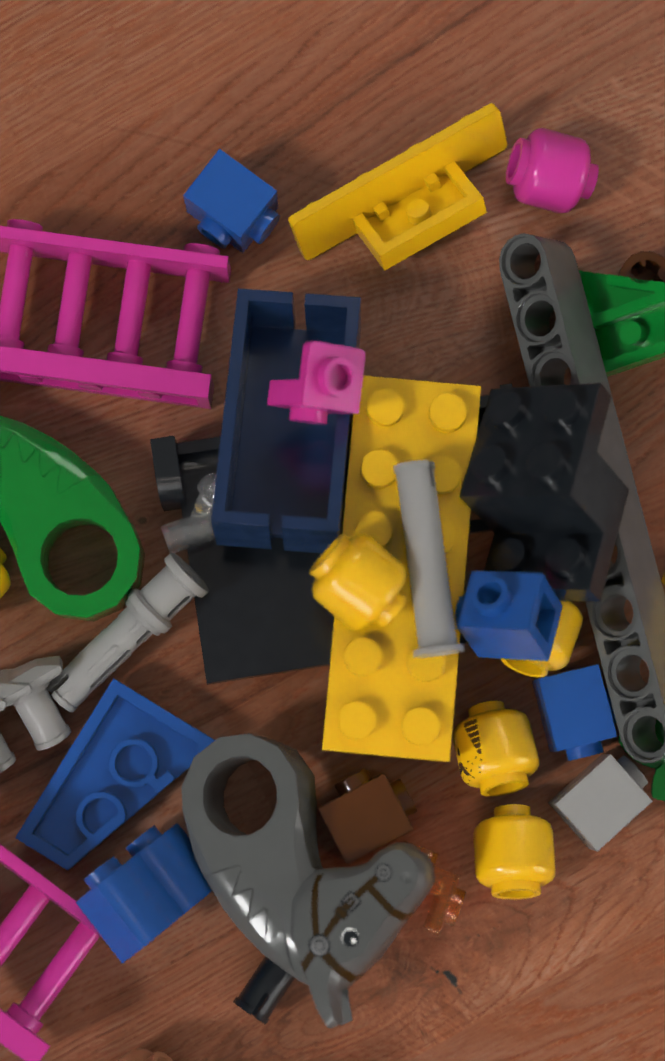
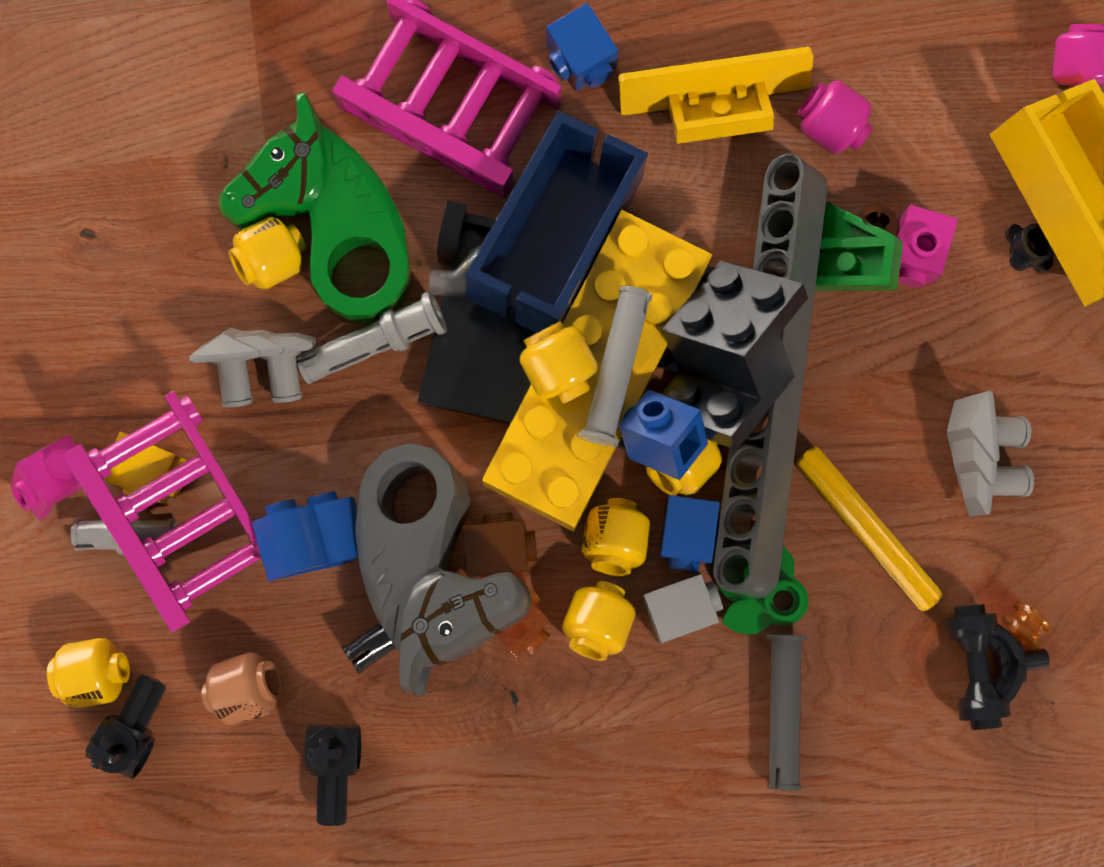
camera: 25 degrees right, 0 degrees up
blue wing [15,678,215,870] -> none
dark pink bracket [267,341,366,425] -> none

